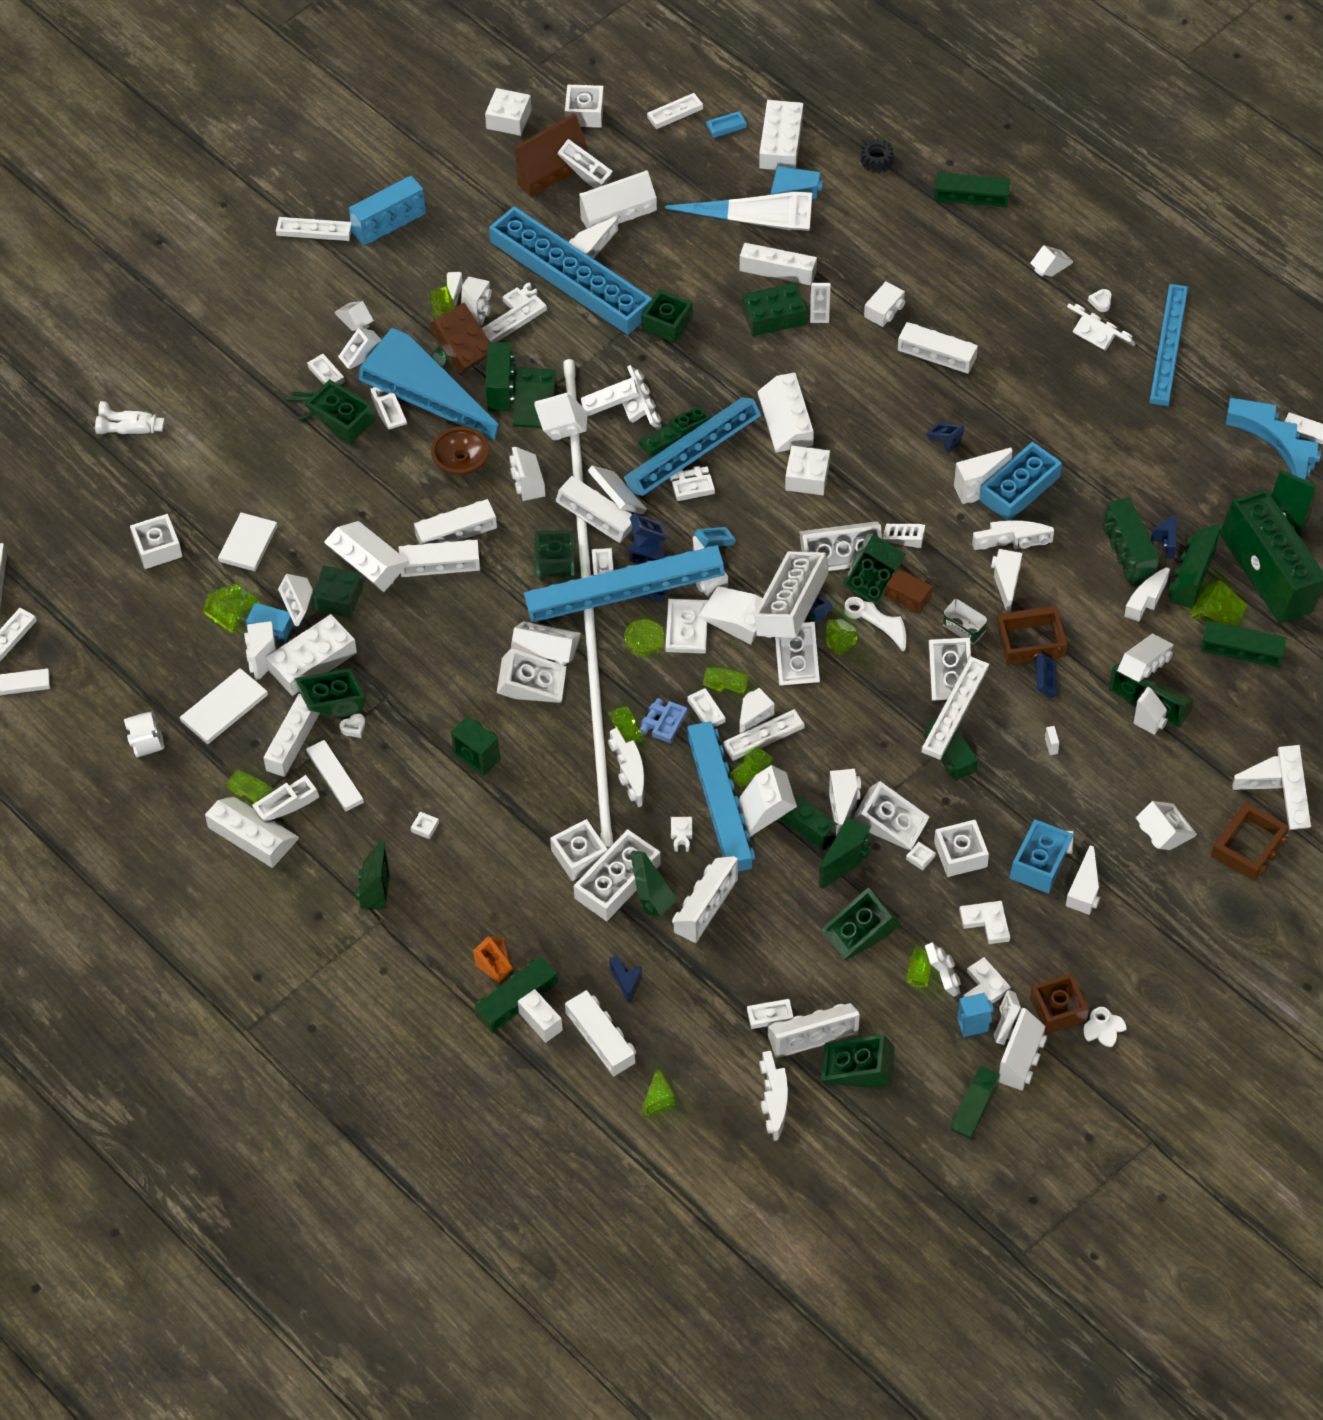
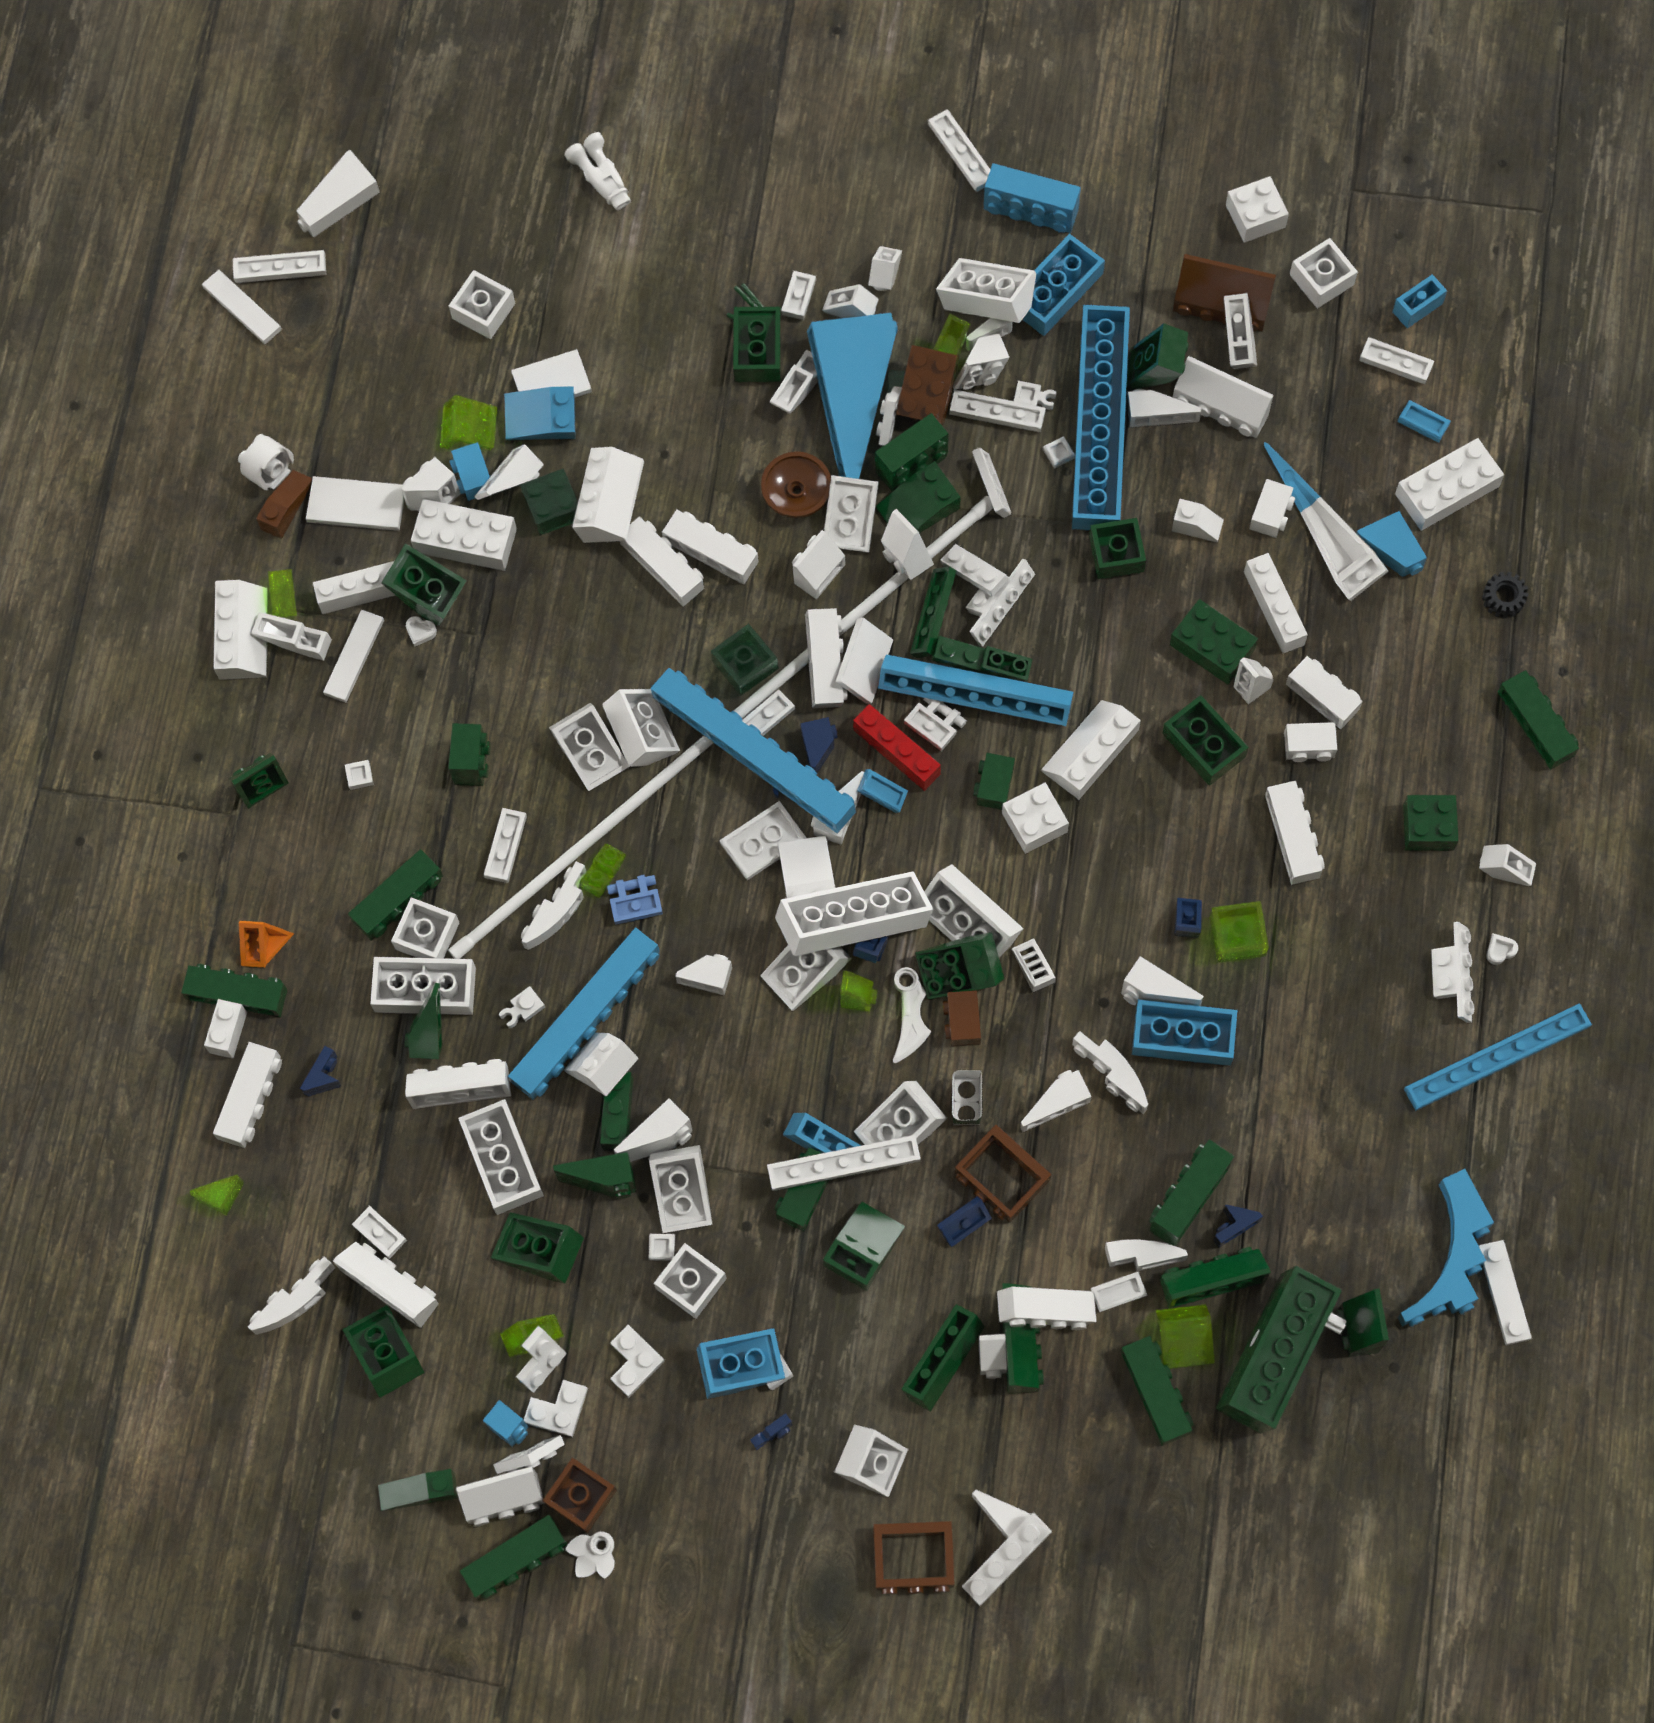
camera: 55 degrees right, 15 degrees up
clear neon green tile [624,619,664,656] -> none
dark blue slope [629,513,667,547] -> none
white plate [688,688,725,728] -> none
clear neon green slope [703,668,748,694] -> none
white tile [723,709,805,761] -> none
clear neon green slope [729,746,773,789] -> none
white tile [1045,726,1059,755] -> none
white slope [1066,846,1100,915] -> none
none -> reddish brown slope [256,470,313,539]
none -> dark green brick [348,849,443,940]
none -> white brick [458,1099,544,1215]
none -> dark green brick [460,1515,567,1601]
none -> white plate [484,808,527,883]
none -> dark azure slope [505,386,576,440]
none -> dark blue plate [750,1413,793,1450]
none -> dark azure slope [783,1113,861,1153]
none -> dark green slope [823,1202,905,1291]
none -> white tile [824,475,879,552]
none -> red brick [853,704,941,791]
none -> white plate [876,386,902,445]
none -> dark green brick [901,1304,985,1412]
none -> dark green plate [910,566,956,658]
none -> white slope [936,258,1036,323]
none -> white tile [972,448,1011,518]
none -> dark green brick [973,753,1015,810]
none -> dark azure brick [1022,234,1105,336]
none -> white tile [1043,436,1075,468]
none -> white tile [1091,1272,1147,1312]
none -> dark green slope [1126,323,1189,391]
none -> dark green brick [1162,695,1249,786]
none -> white slope [1172,499,1223,543]
none -> clear neon green brick [1209,901,1269,963]
none -> white brick [1249,479,1295,538]
none -> white brick [1286,656,1362,729]
none -> dark azure brick [1393,274,1447,328]
none -> dark green brick [1403,795,1459,851]

